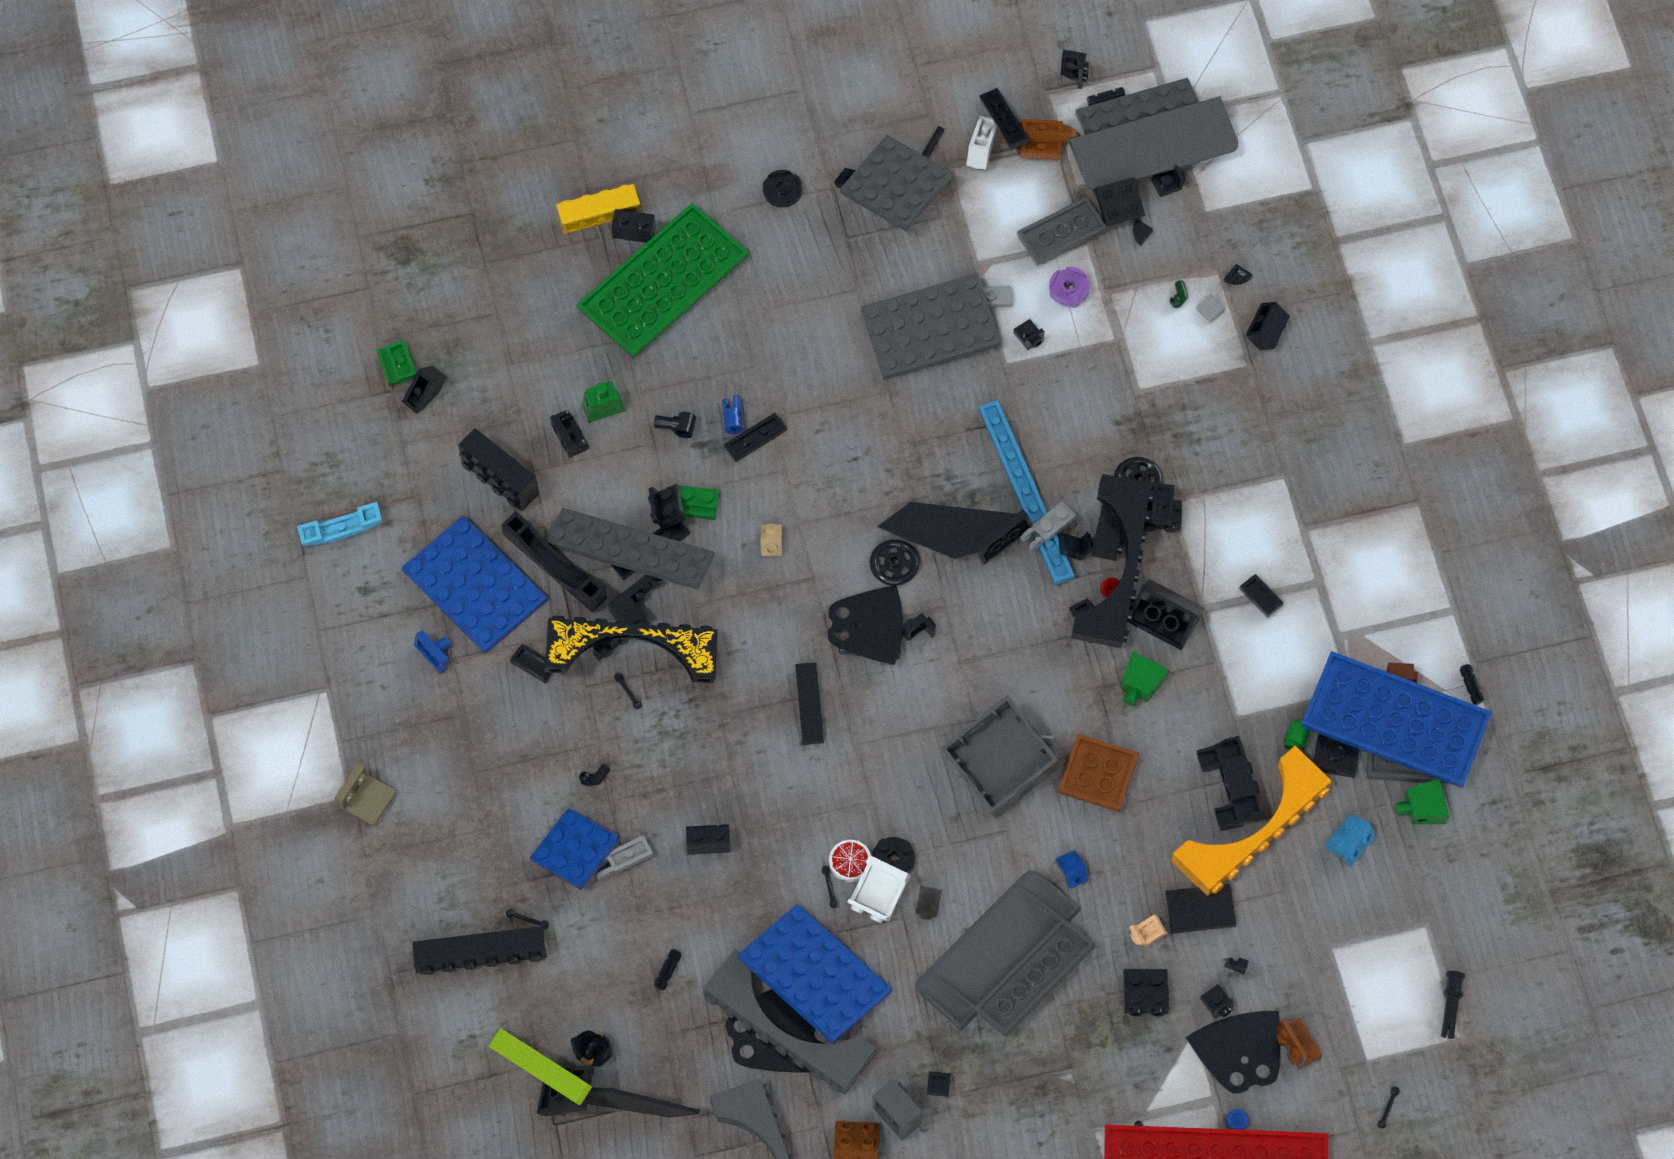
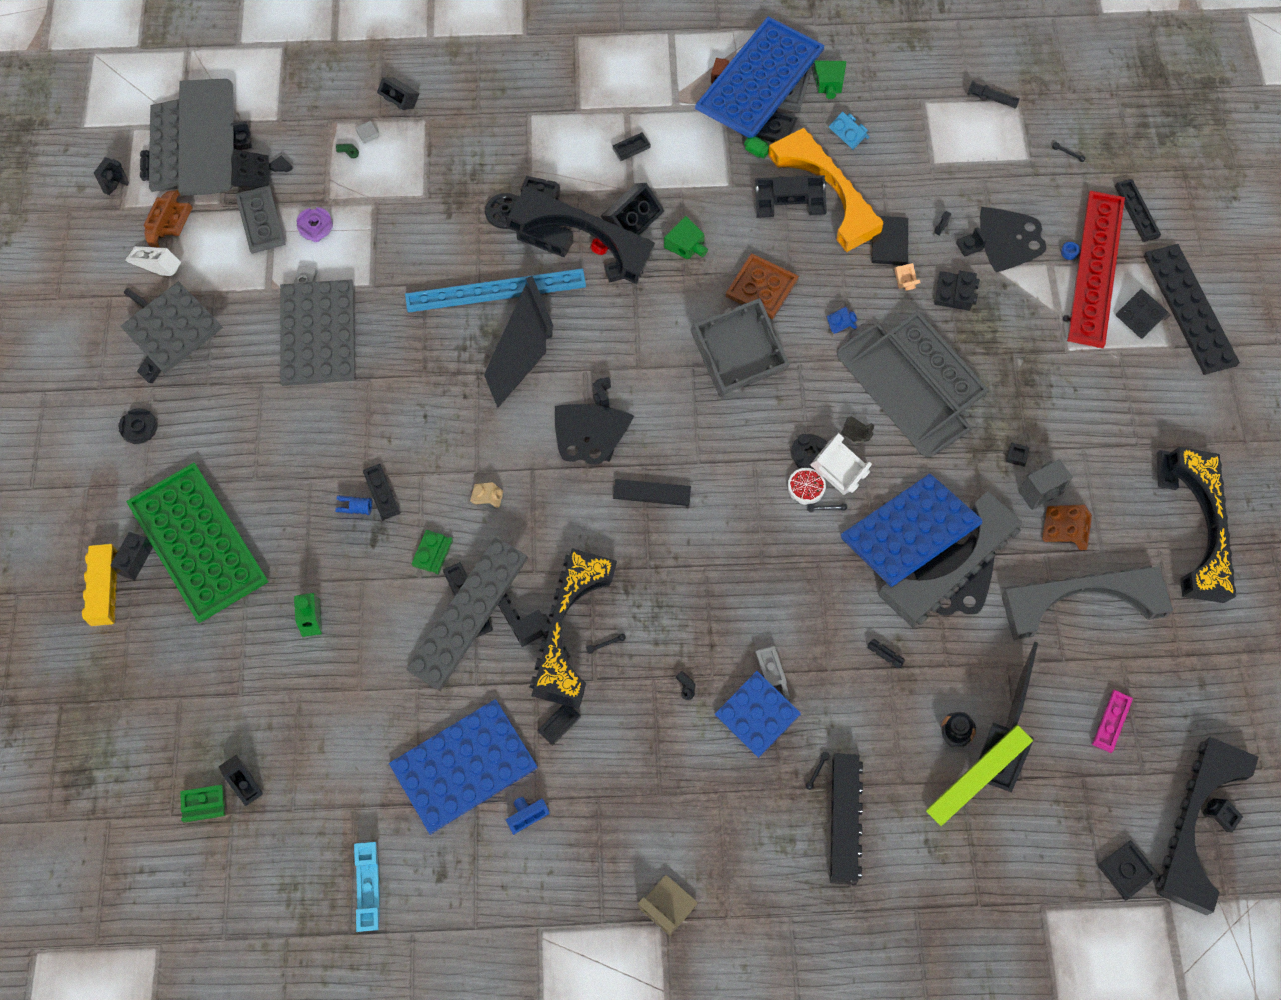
camera: 80 degrees left, 0 degrees up
black brick [458,428,539,511] -> none
black arch [501,511,607,613] -> none
black hinge [550,410,589,458] -> none
black bracket [648,484,685,530] -> none
black pin [654,412,696,438] -> none
black brick [686,824,731,855] -> none
black plate [869,539,920,586] -> none
black tile [979,88,1029,150] -> none
black bracket [1013,319,1045,350] -> none
light grey hinge [1020,501,1076,551] -> none
black bracket [1059,532,1093,560] -> none
black tile [1224,264,1253,285] -> none
dark orange bracket [1276,1018,1322,1070] -> none
black axle [1460,664,1484,705] -> none

